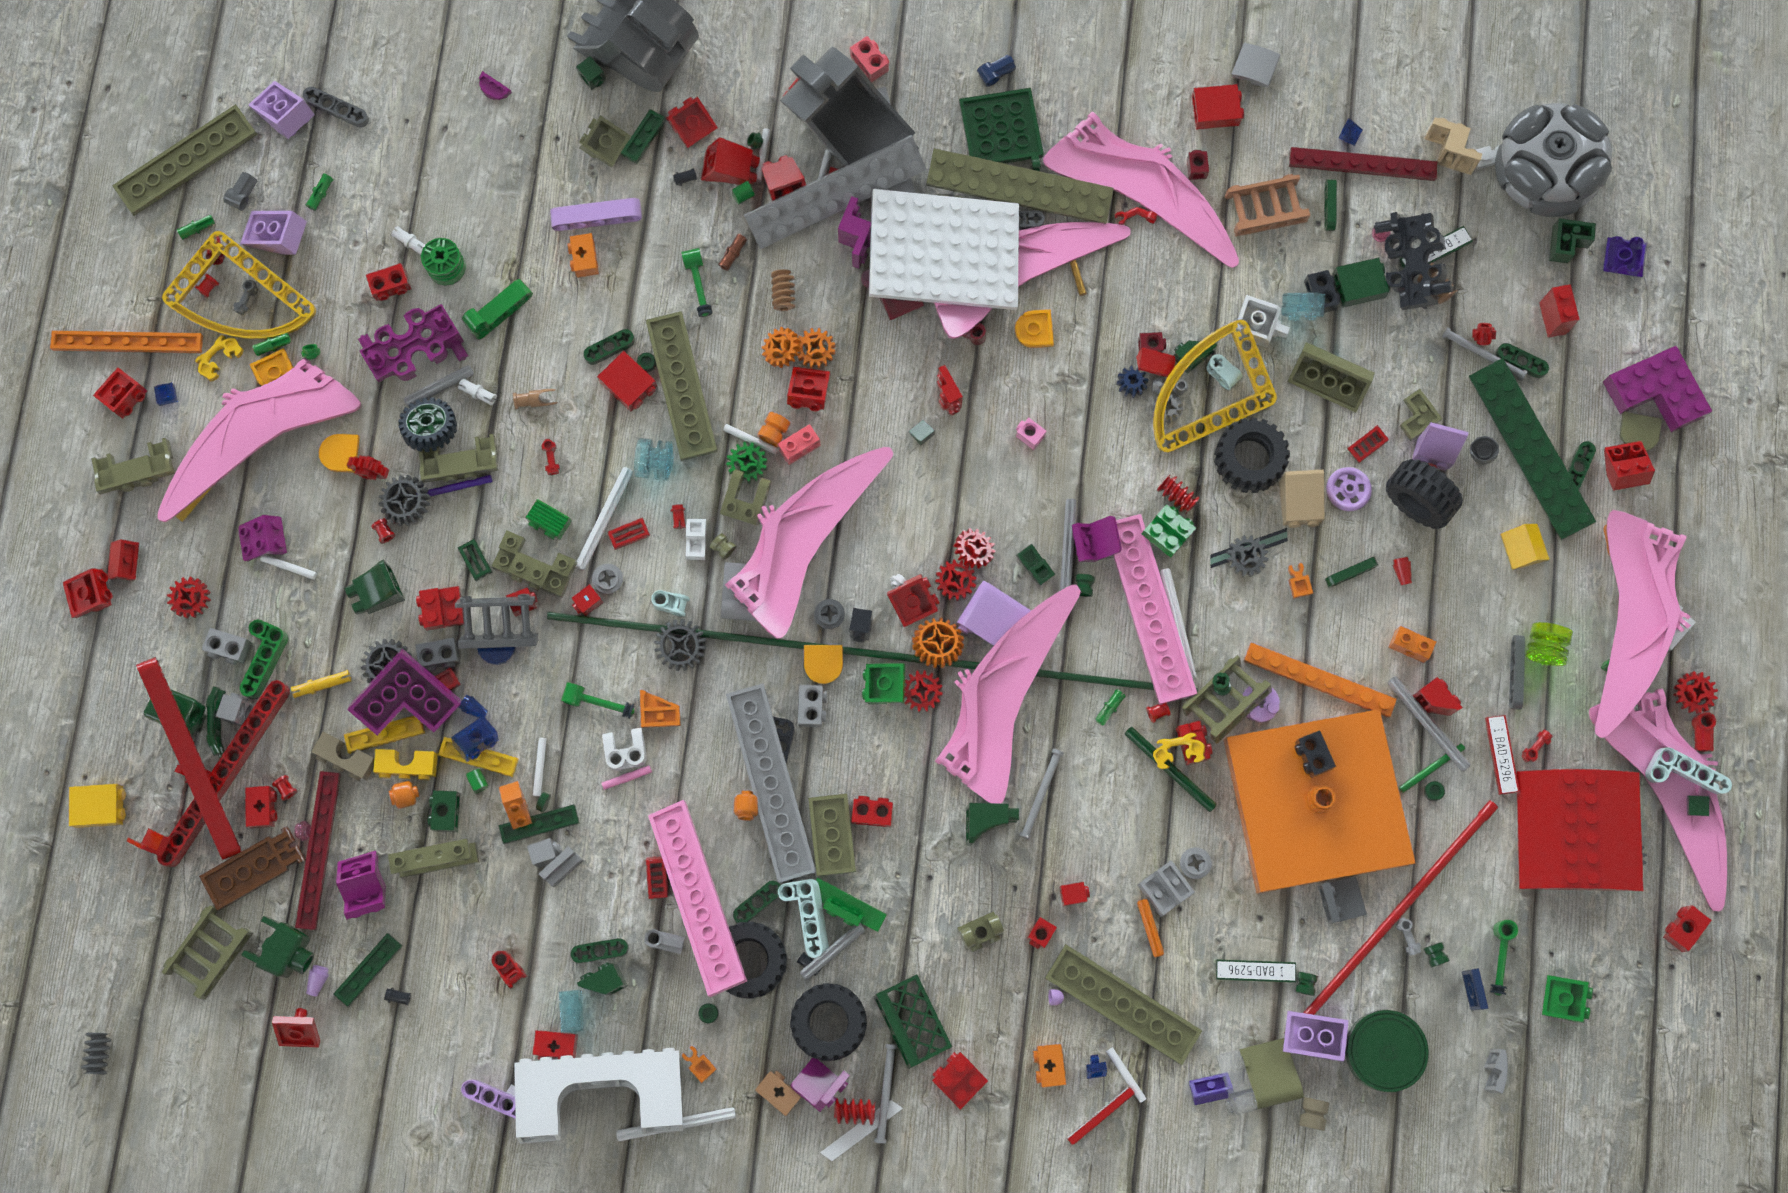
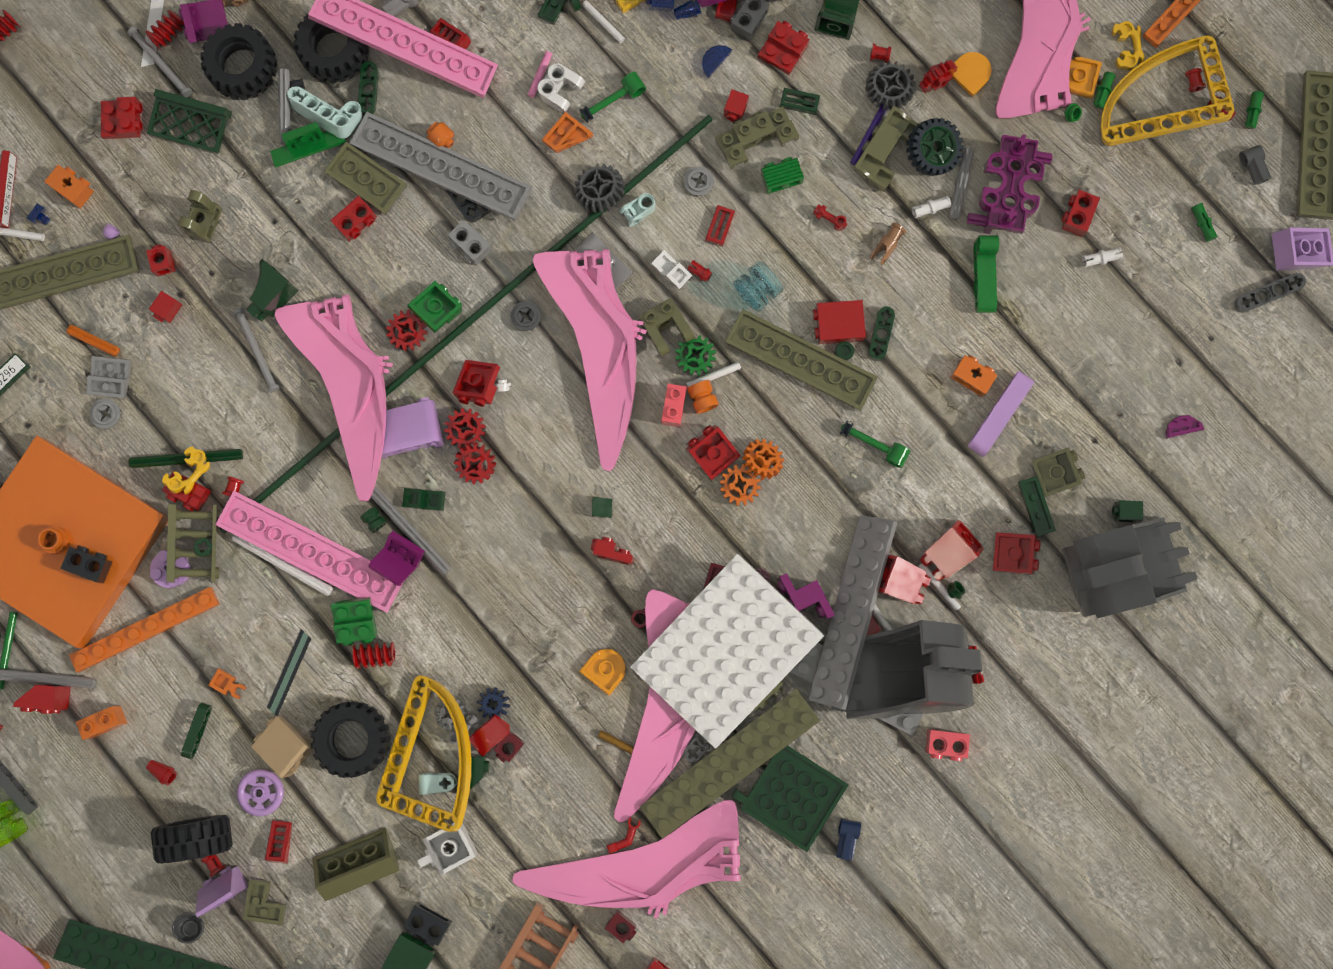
camera: 135 degrees right, 5 degrees up
dark grey bar [233,280,259,315] -> none
lavender slope [240,211,307,255] -> none
green wheel [421,238,466,286] -> none
dark grey fence [455,594,539,649] -> none
red brick [571,584,604,616] -> none
white axle [576,467,633,570] -> none
black pin [673,168,697,186] -> none
olive wheel [710,533,737,560] -> none
copper pin [718,234,747,271] -> none
green brick [732,181,755,205] -> none
medium nougat piece [771,269,795,311] -> none
light orange tile [804,645,843,684] -> none
black brick [849,608,873,643] -> none
orange gear [912,617,964,669] -> none
bright pink brick [1016,417,1046,450] -> none
green axle [1095,689,1126,726] -> none
dark grey gear [1226,535,1269,577] -> none
clear light blue brick [1281,292,1325,321] -> none
yellow slope [1500,524,1550,570] -> none

